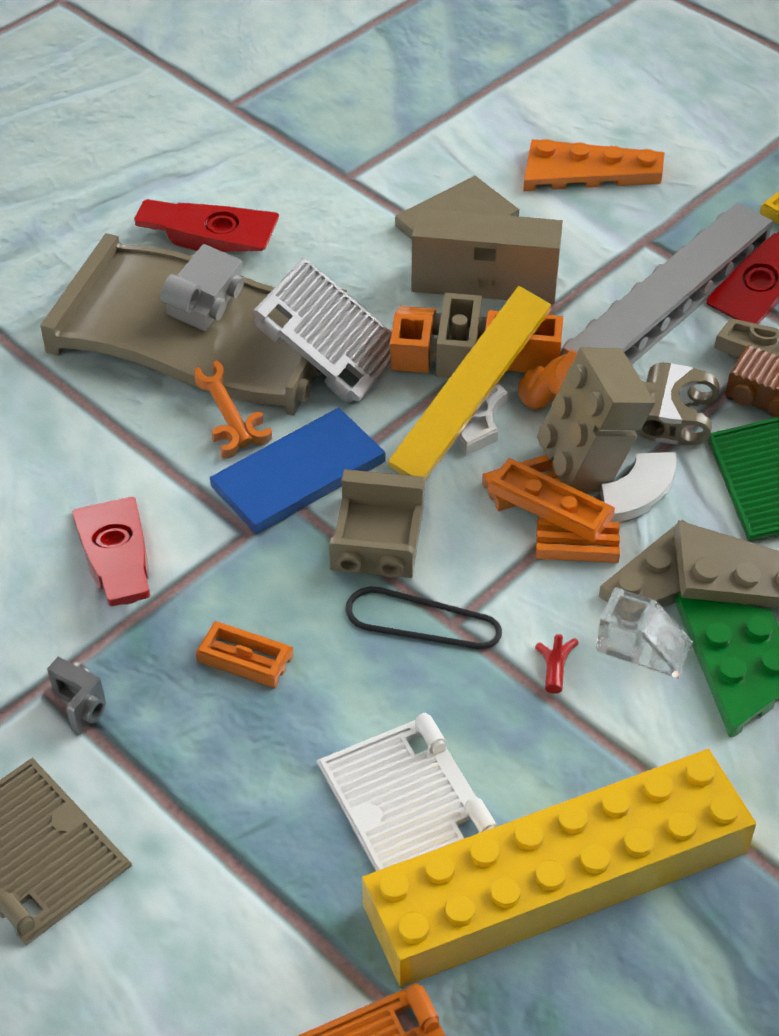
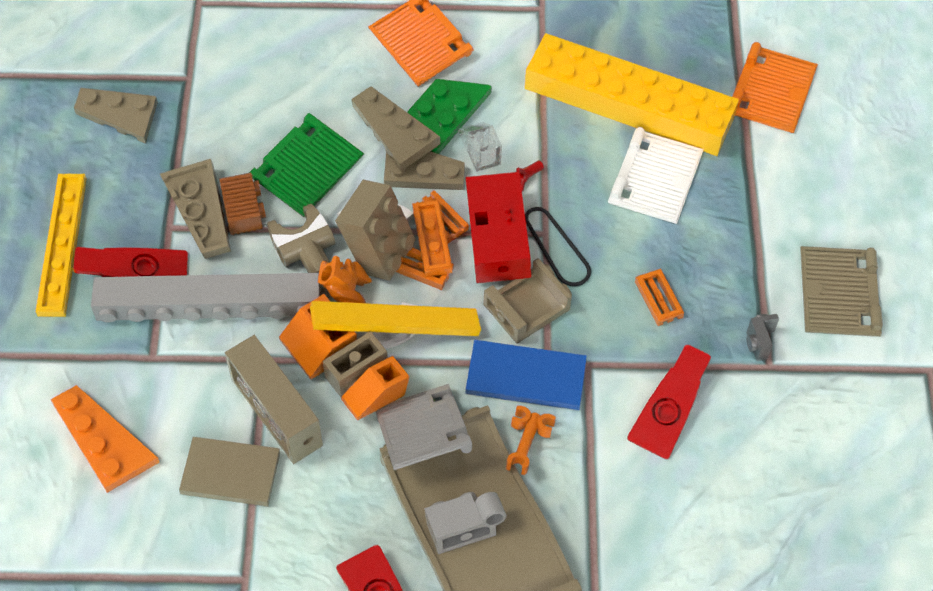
camera: 135 degrees left, 10 degrees up
none -> red brick [465,172,531,284]

